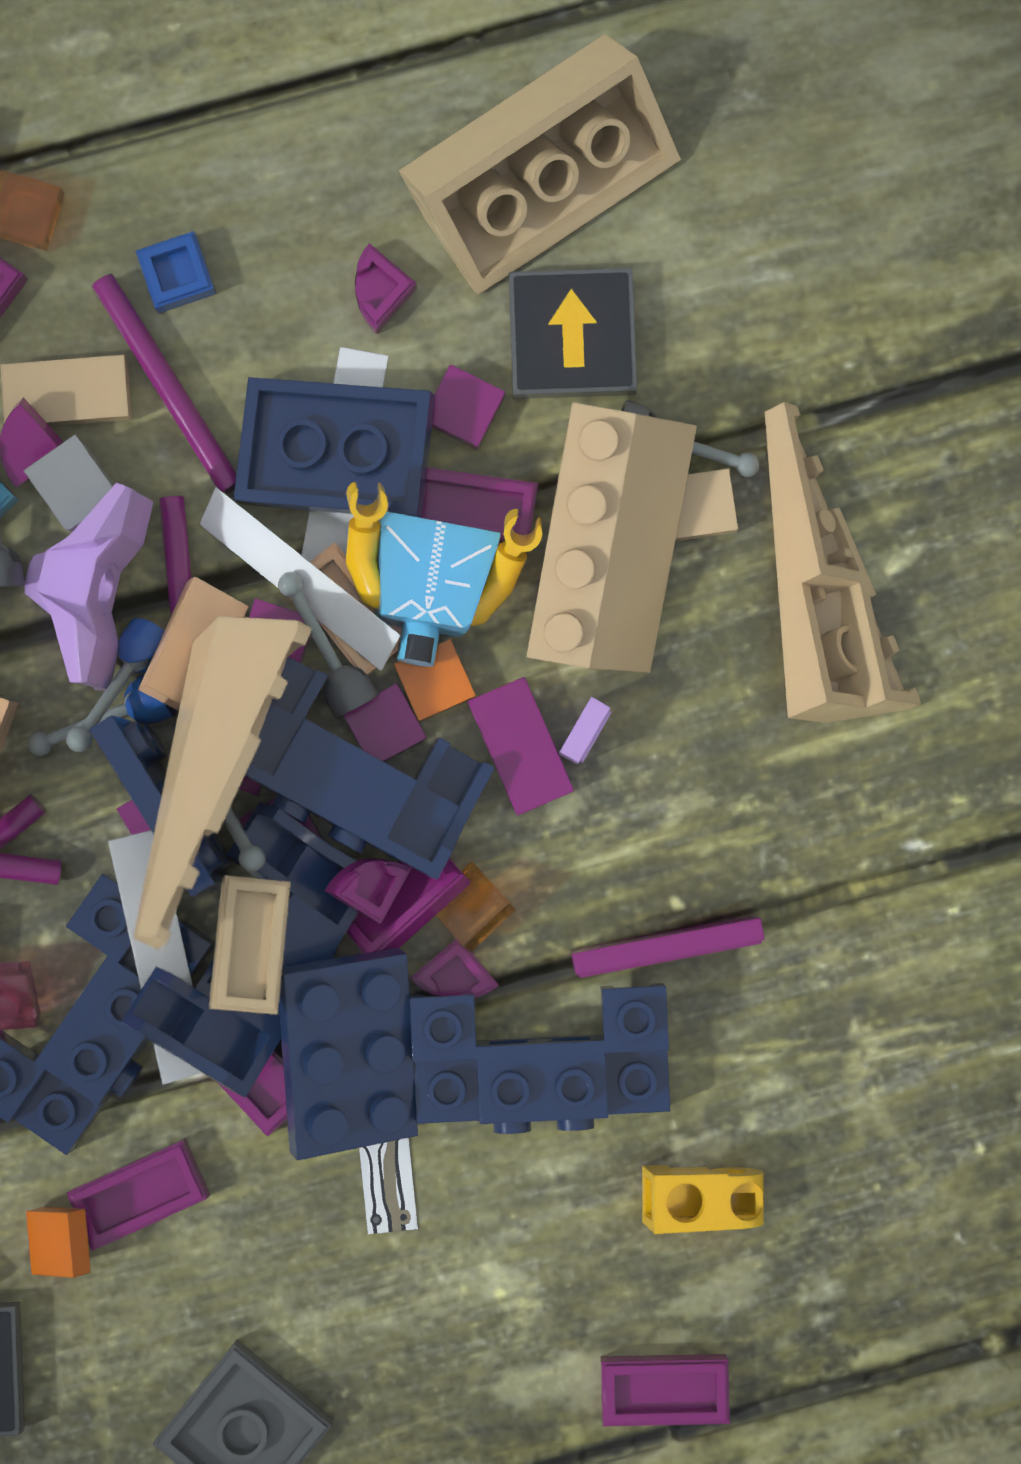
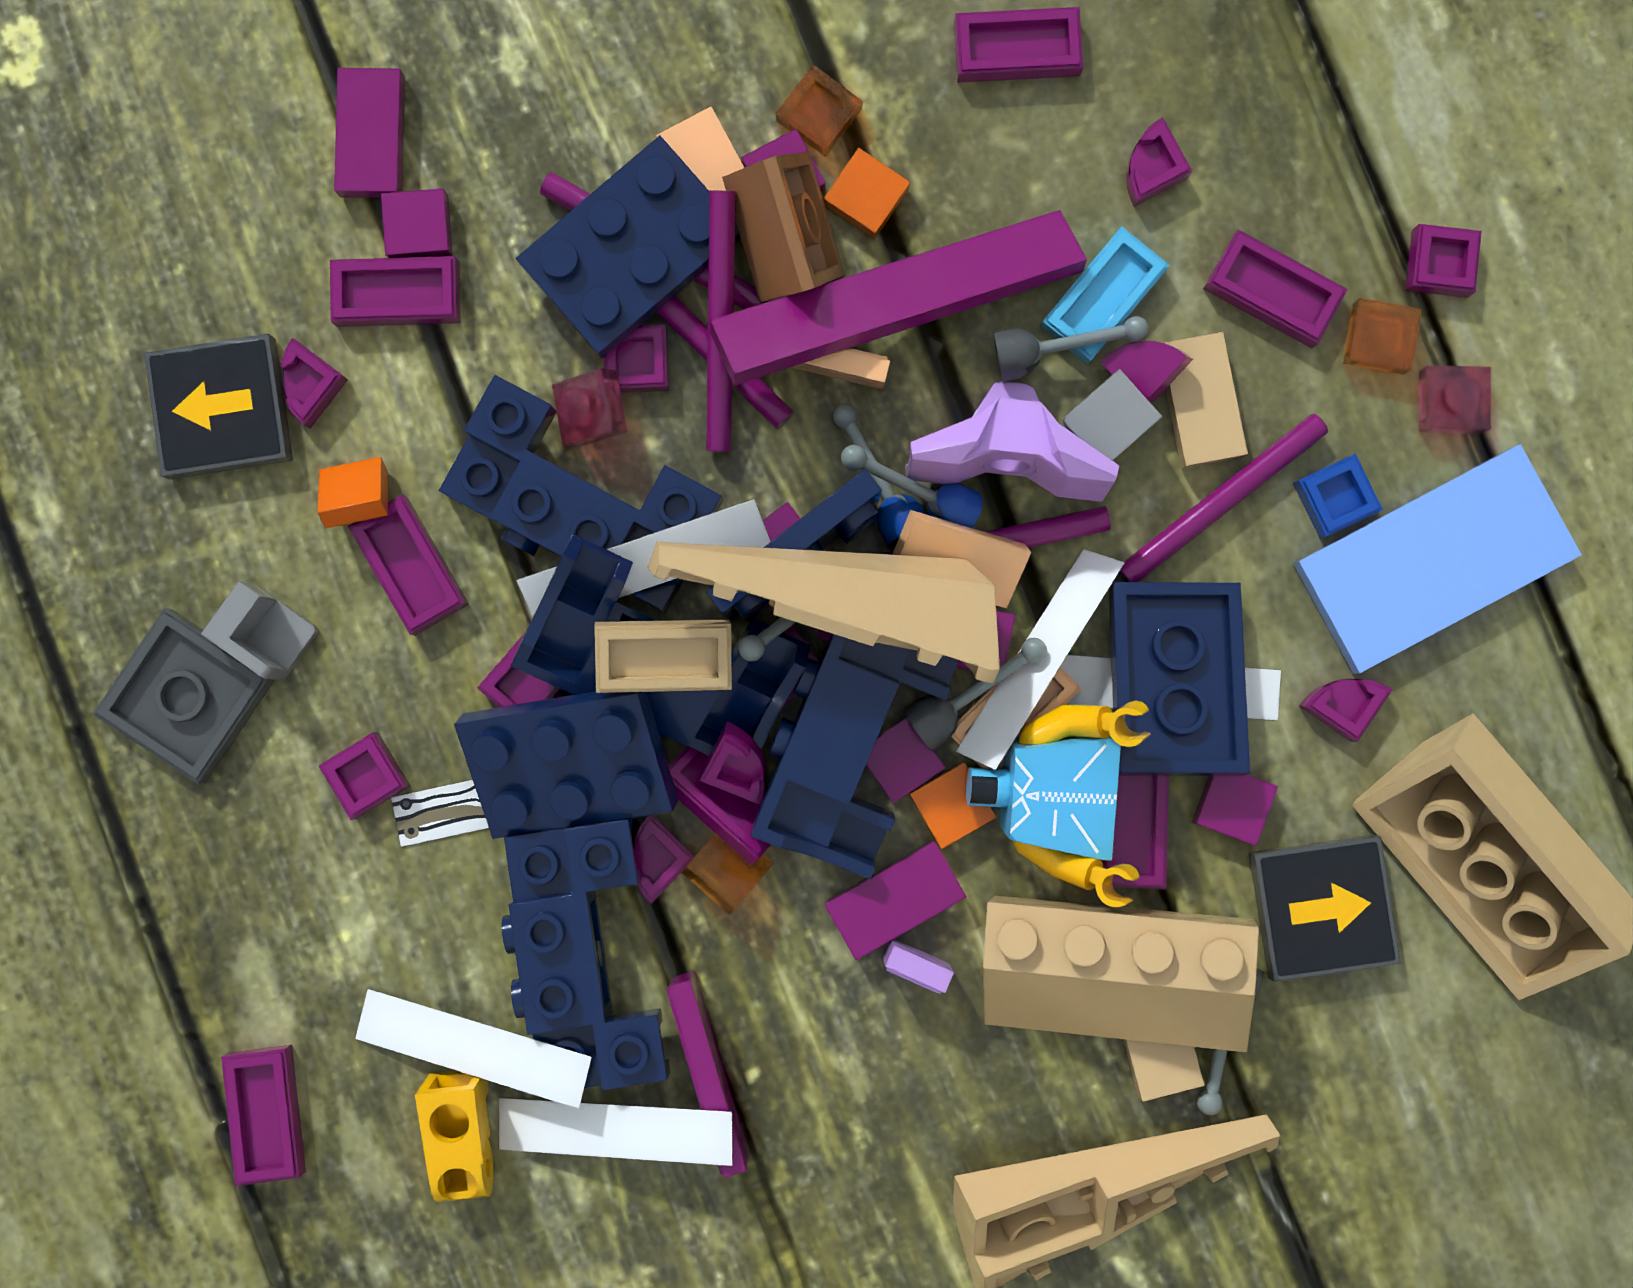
camera: 85 degrees right, 0 degrees up
none -> light grey panel [201,581,318,681]
none -> magenta tile [318,732,410,820]
none -> white sticker [355,989,592,1109]
none -> white sticker [499,1098,732,1166]
none -> light blue tile [1293,444,1582,674]
none -> clear pink plate [1419,365,1491,434]

